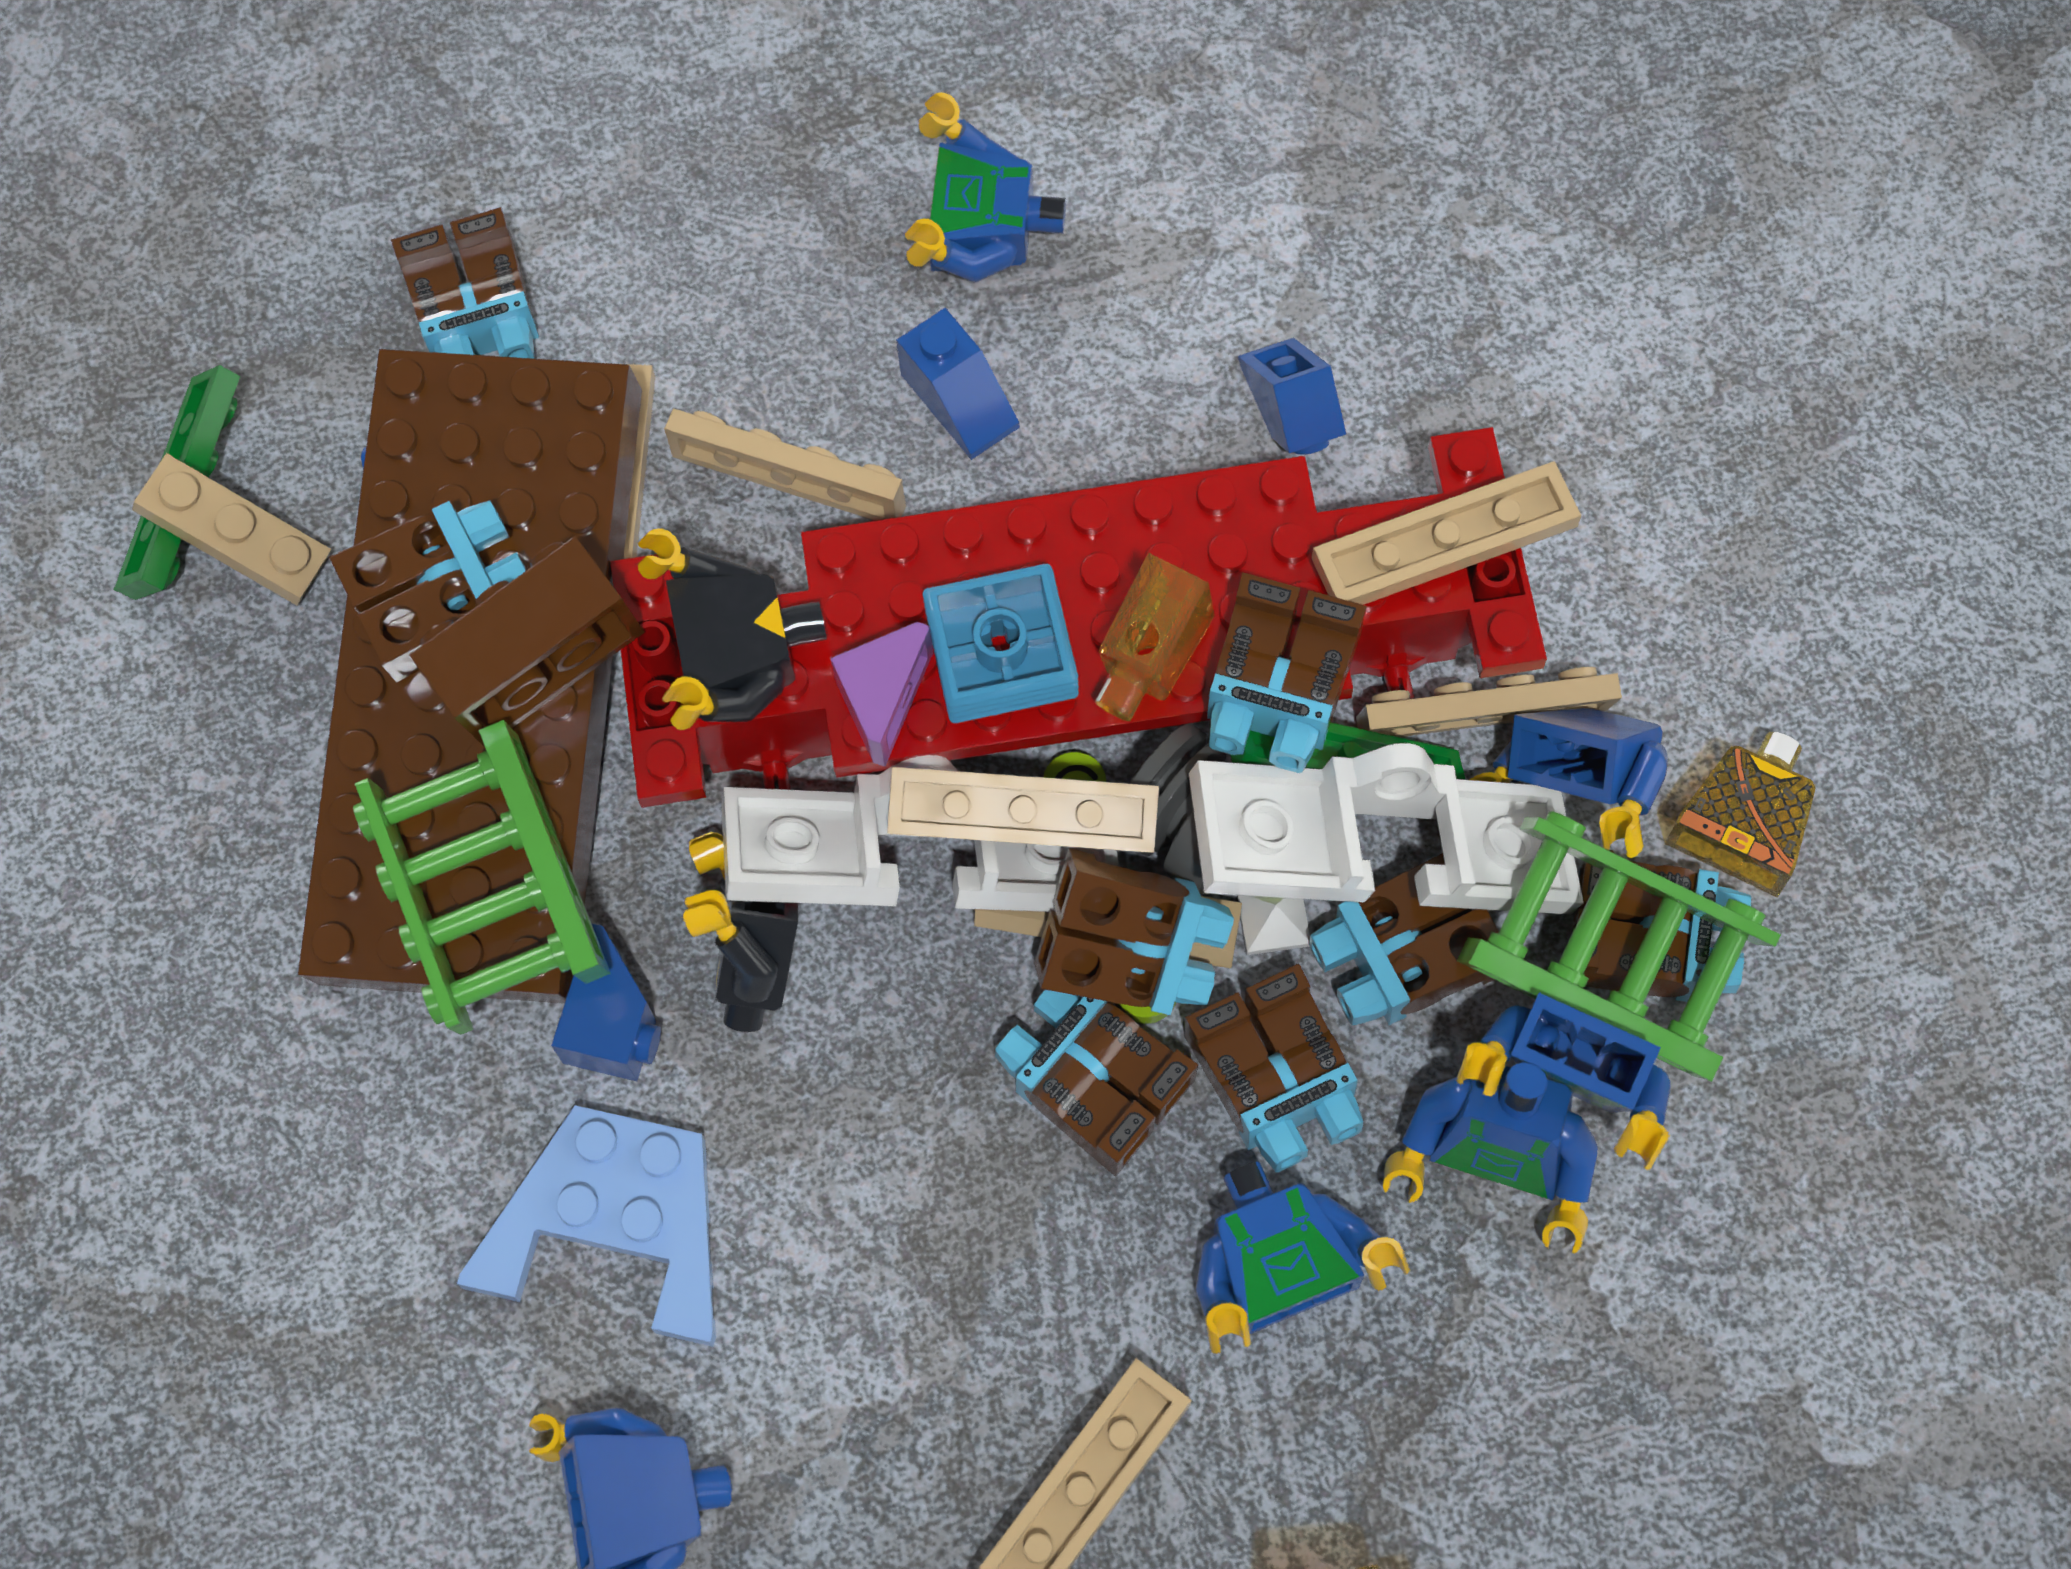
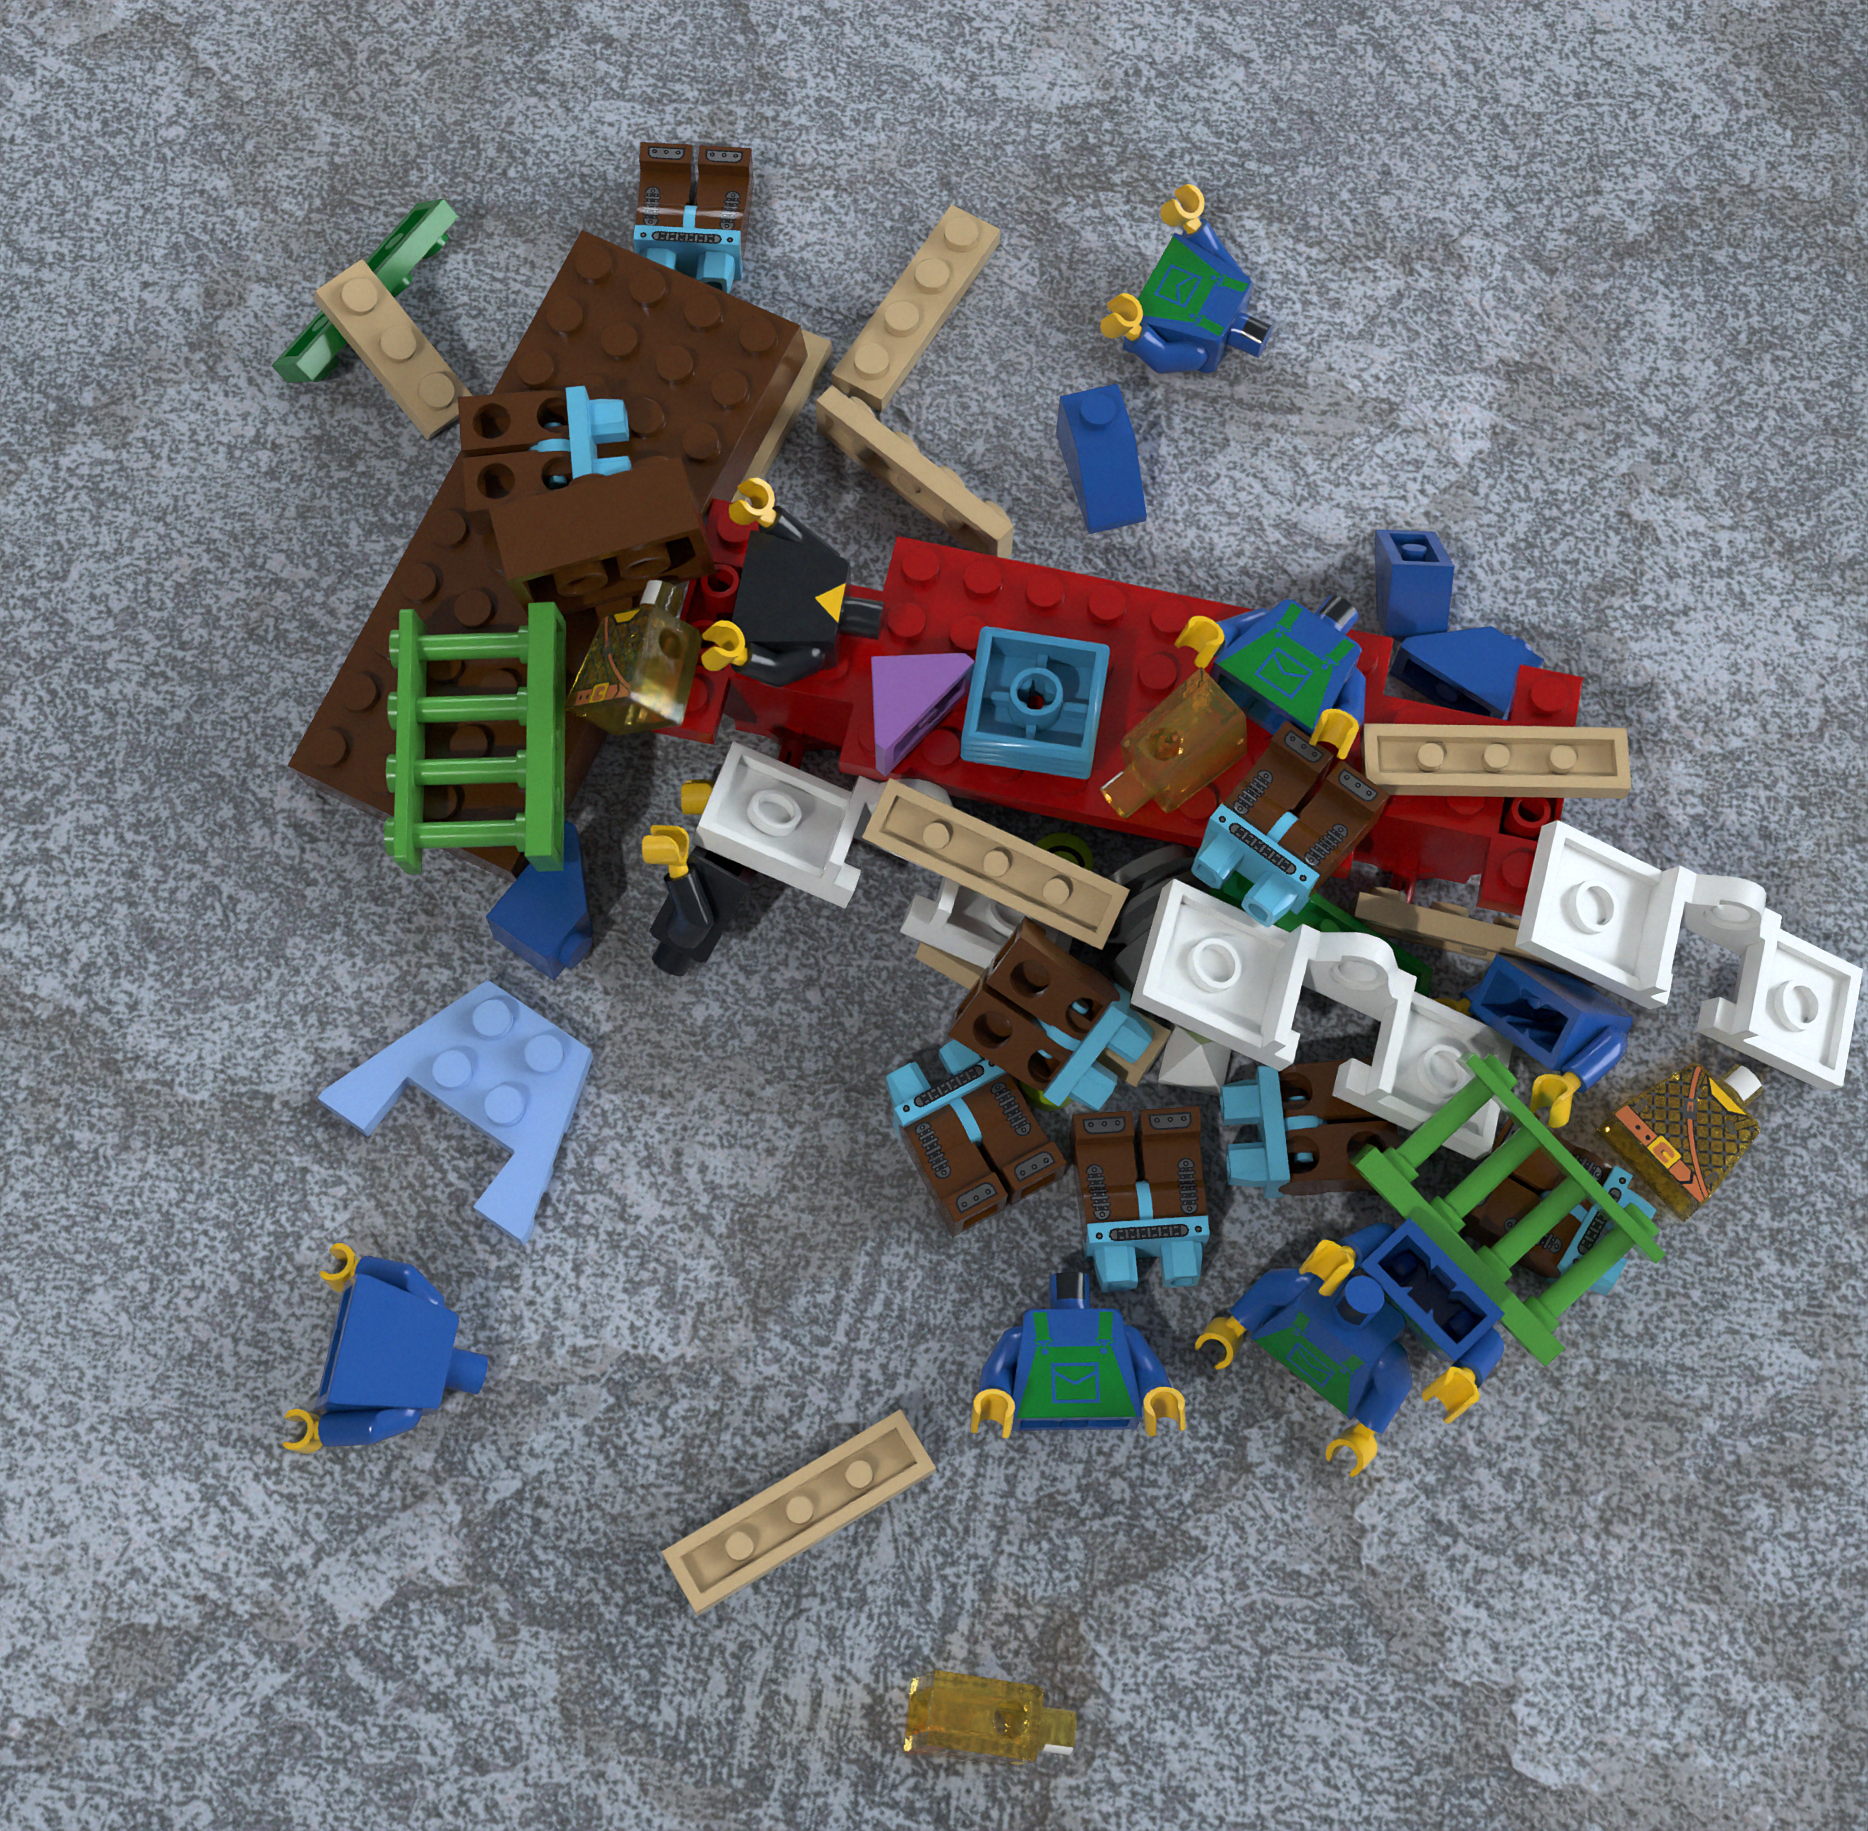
camera: 15 degrees right, 0 degrees up
none -> clear yellow torso [564,580,703,736]
none -> tan plate [831,204,1001,412]
none -> torso [1174,594,1366,760]
none -> blue slope [1389,626,1544,720]
none -> white plate [1515,820,1863,1091]

